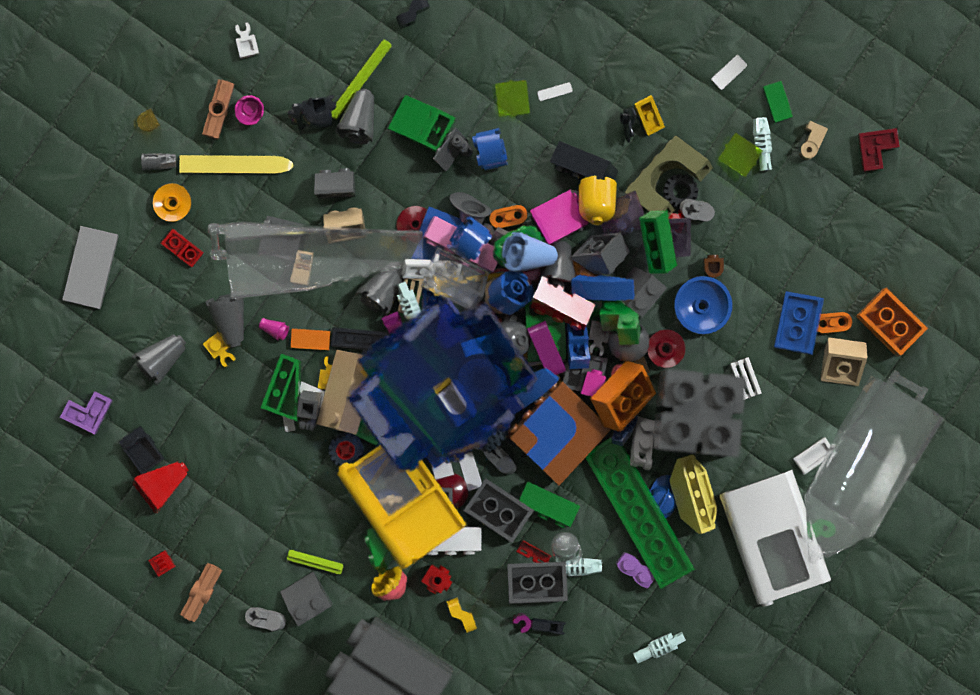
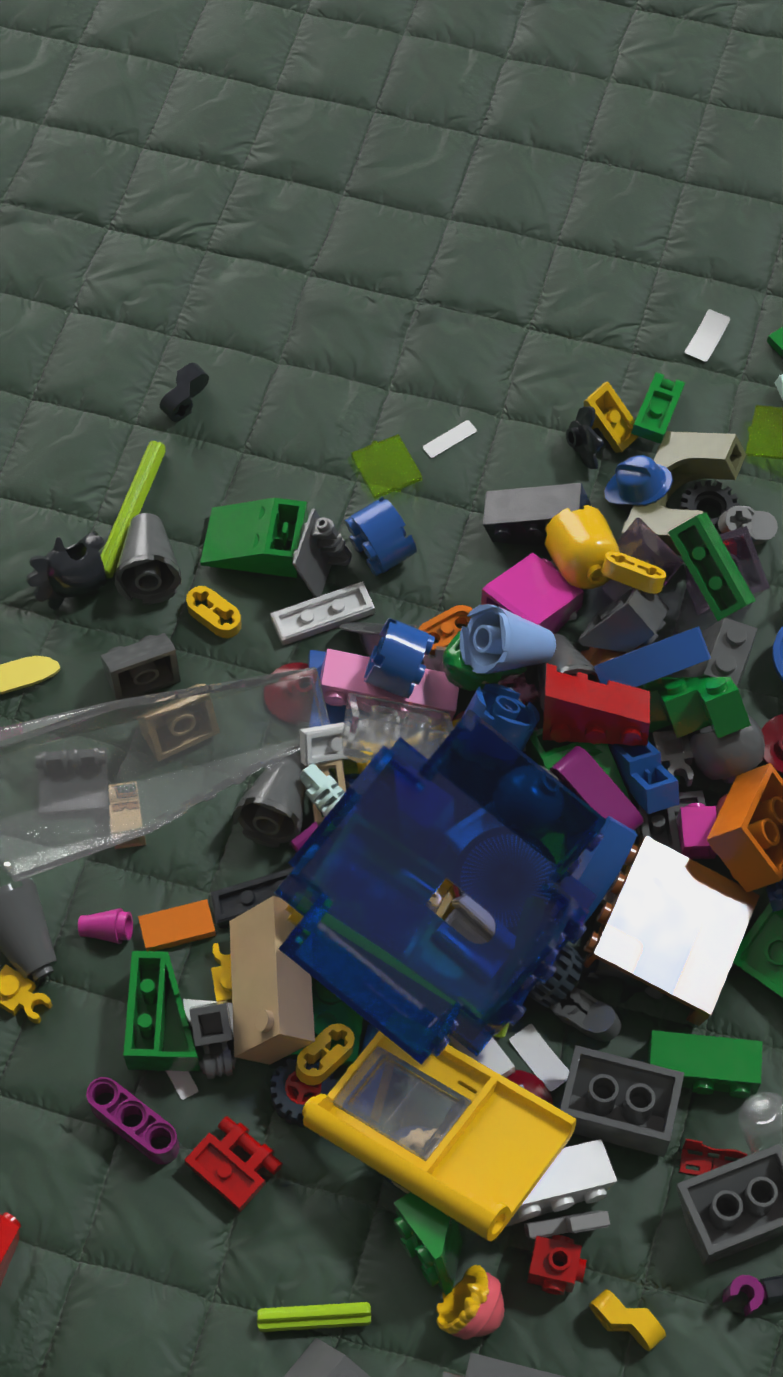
camera: 20 degrees left, 25 degrees down
none -> magenta beam [86,1077,180,1164]
none -> red plate [184,1116,283,1212]
none -> yellow beam [186,586,242,638]
none -> white tile [270,581,375,646]
none -> yellow beam [295,1023,355,1085]
none -> light grey tile [524,1210,610,1239]
none -> yellow beam [601,552,666,594]
none -> blue piece [604,455,673,506]
none -> green plate [631,372,686,444]

